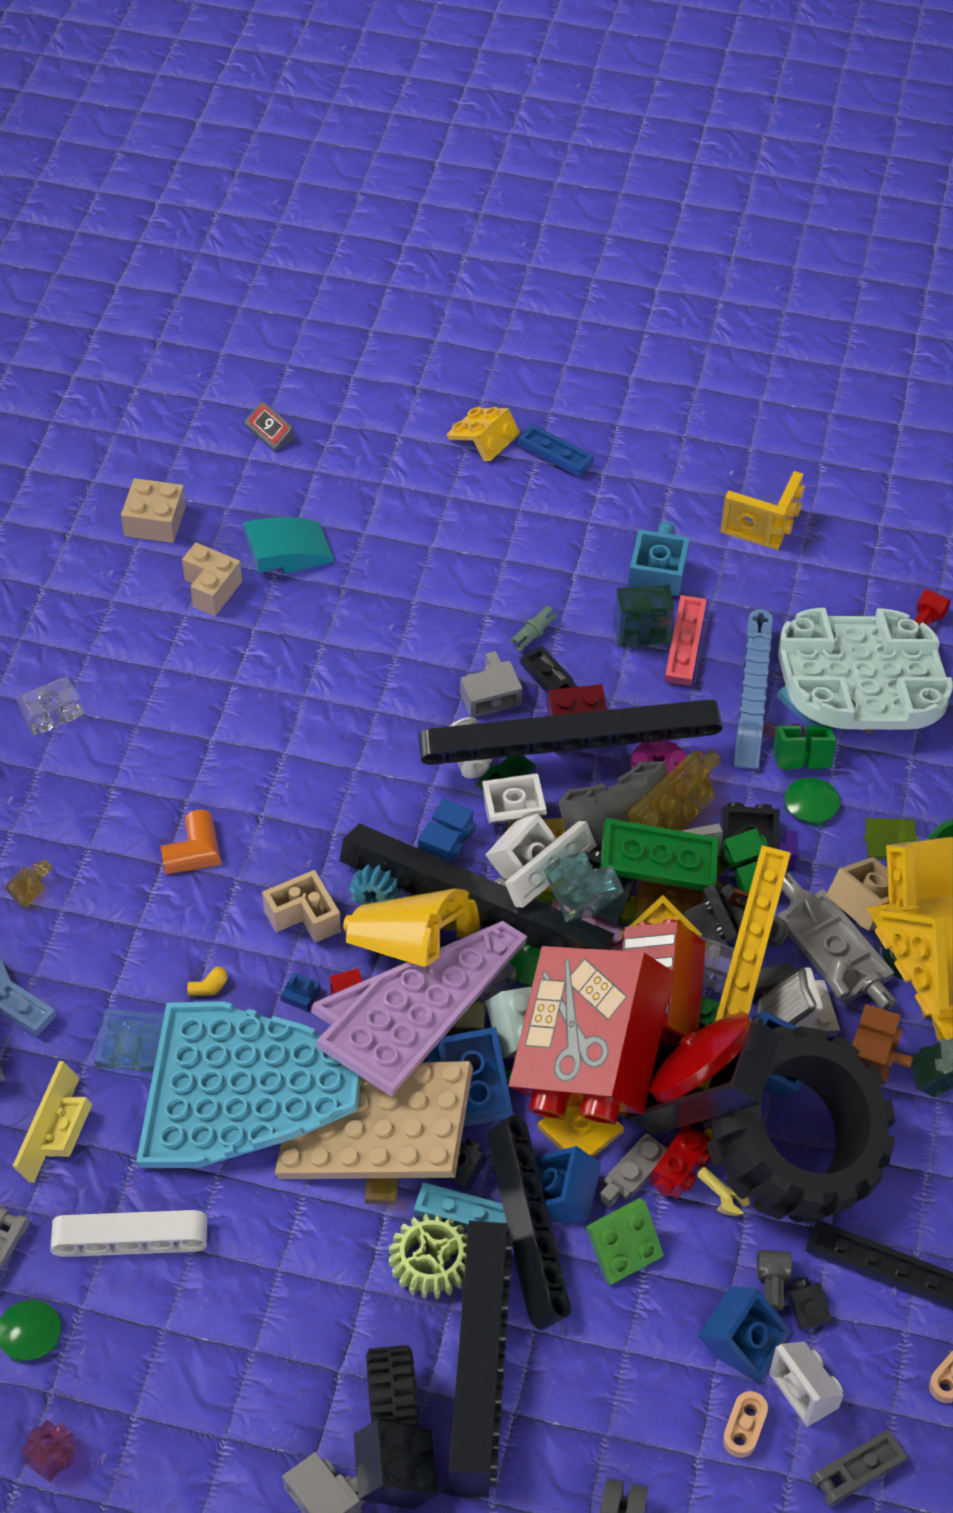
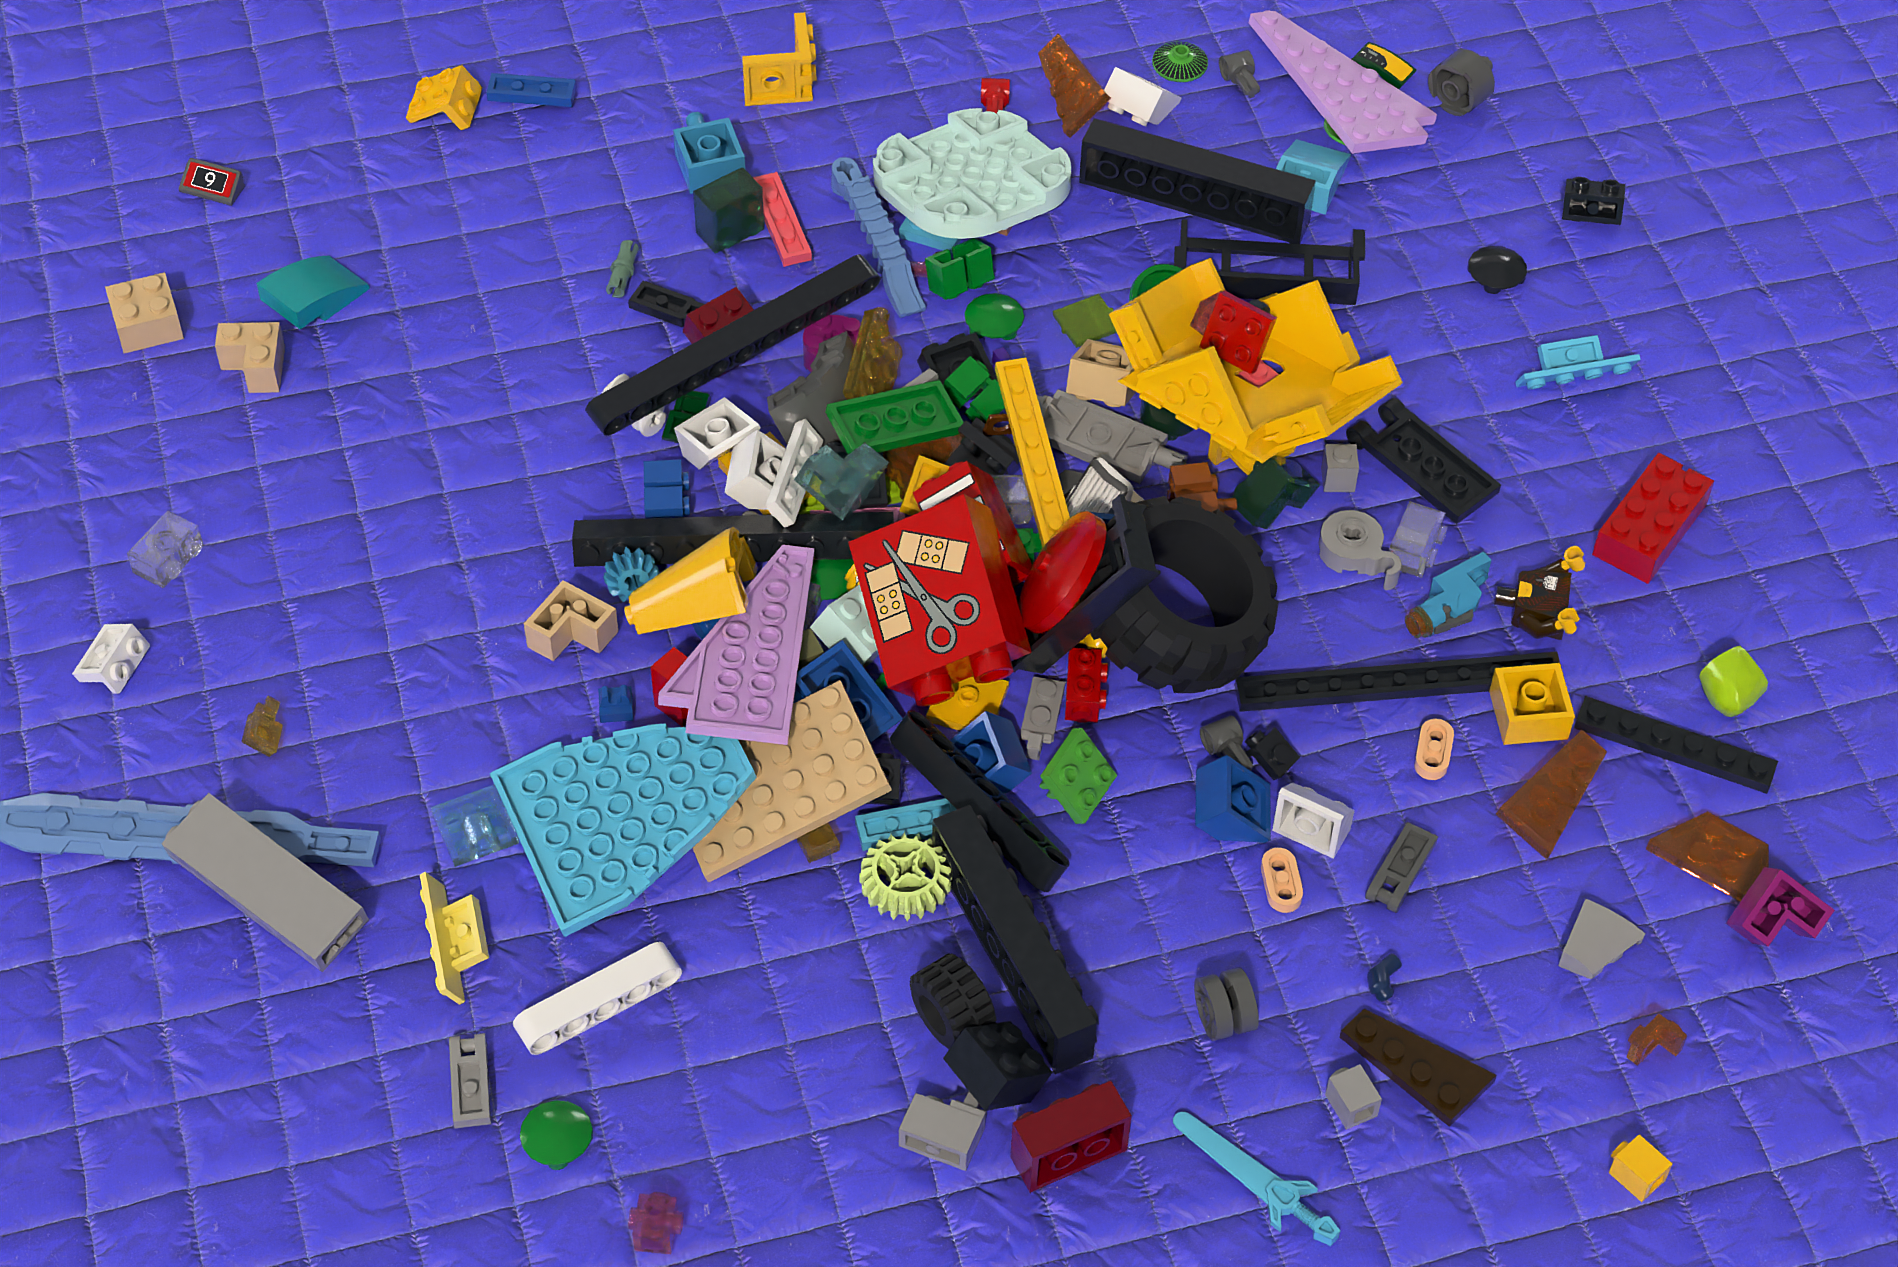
camera: 30 degrees left, 0 degrees up
orange brick [160,809,222,875] -> none
yellow arm [188,966,228,997] -> none
light grey hinge [460,651,522,718] -> none
light yellow bar [697,1167,750,1216] -> none
light grey arm [826,956,851,1001] -> none

